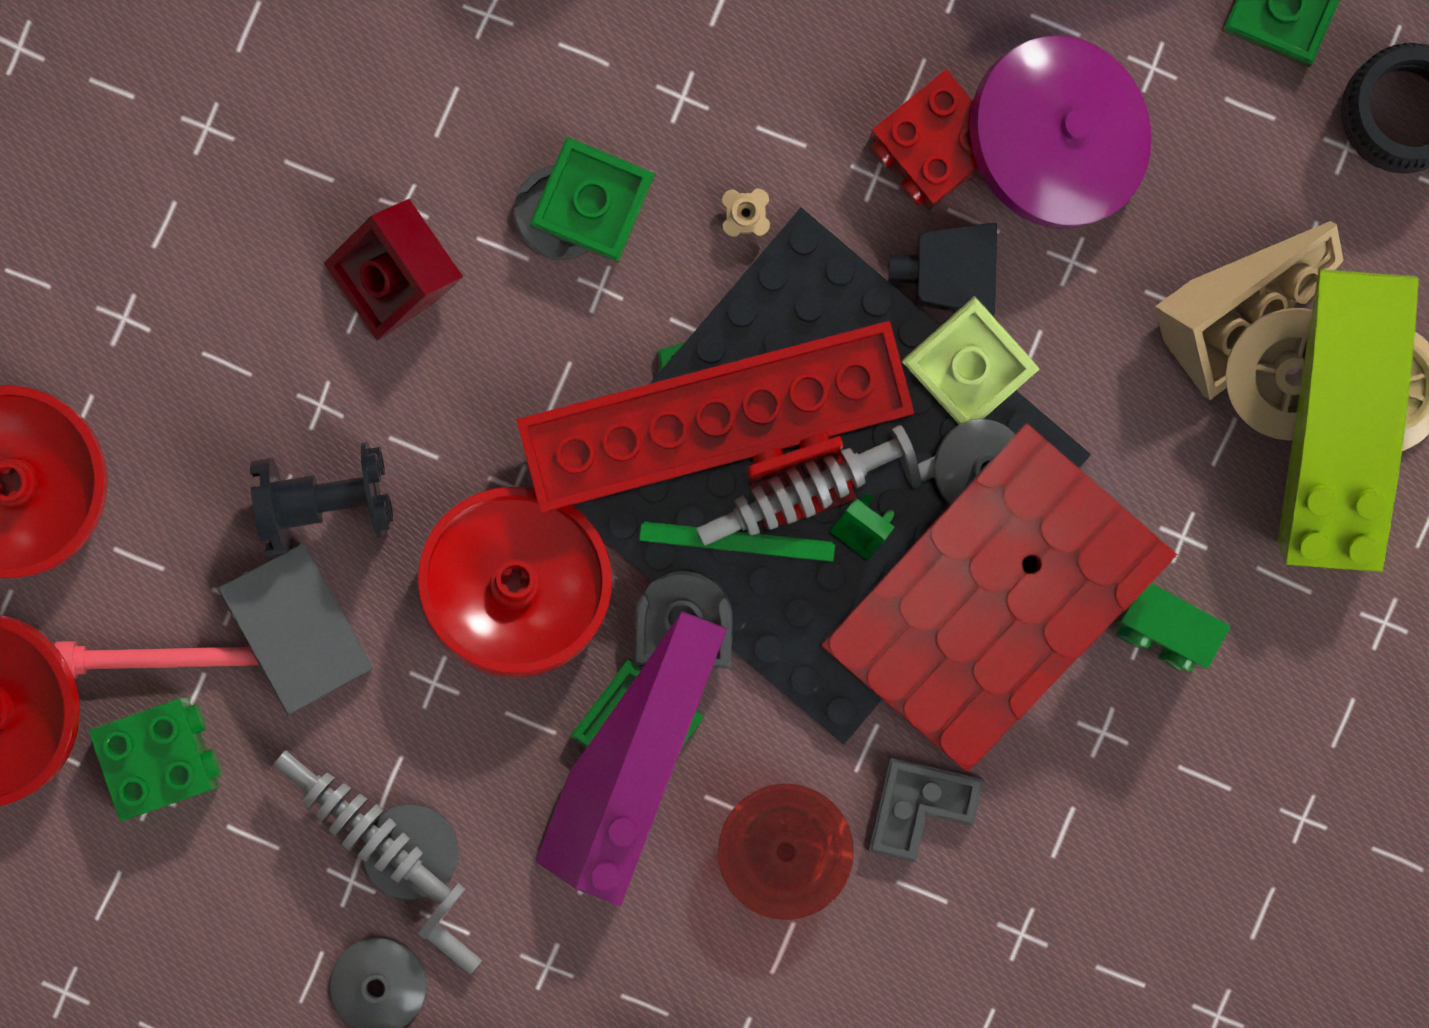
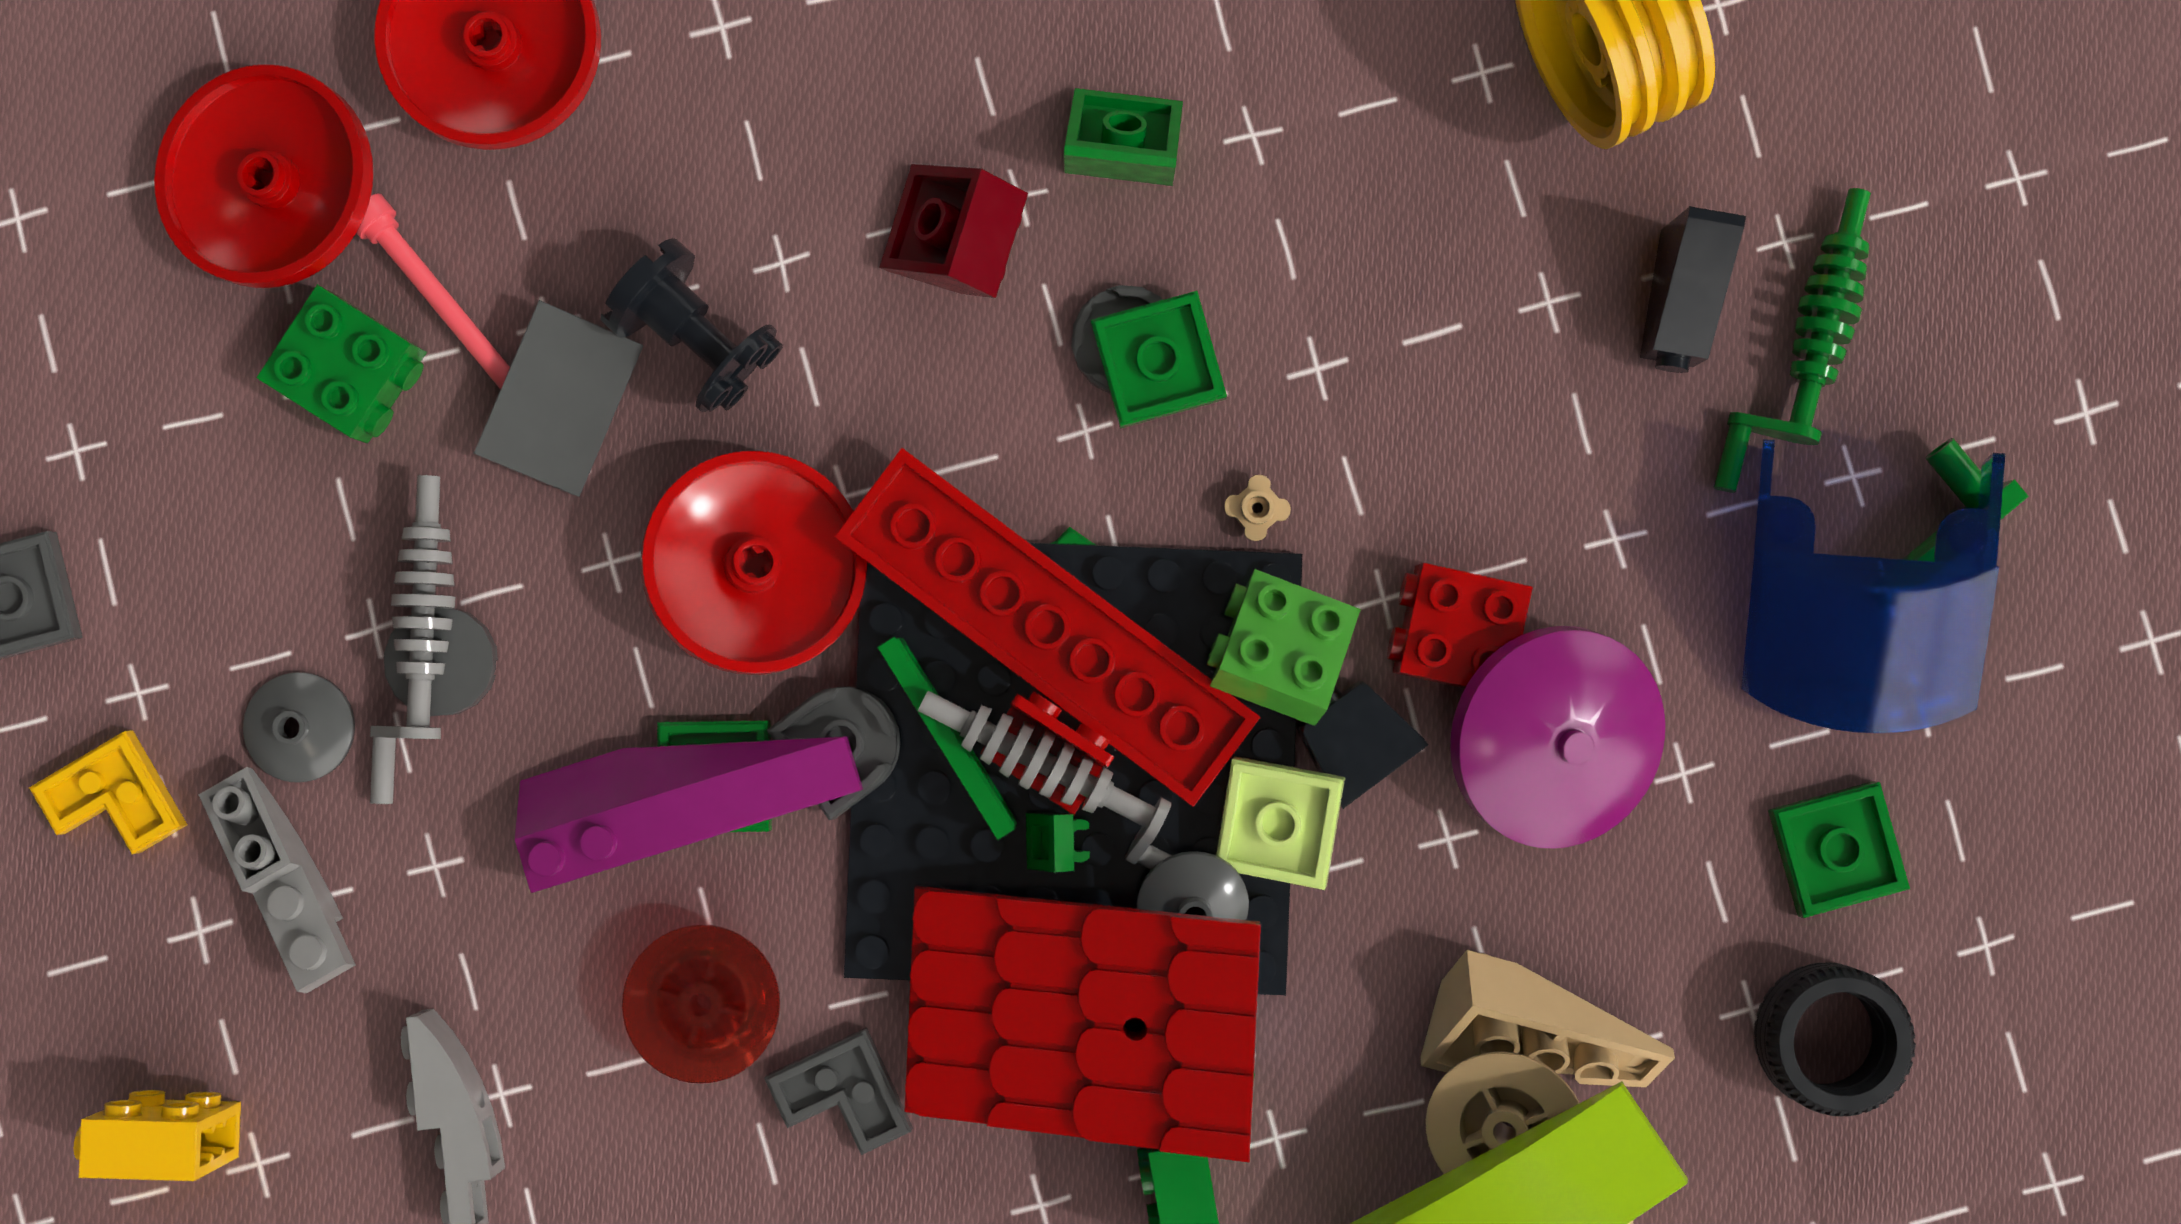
camera: 50 degrees right, 0 degrees up
none -> green slope [1064,88,1183,186]
none -> bright green brick [1207,569,1361,726]

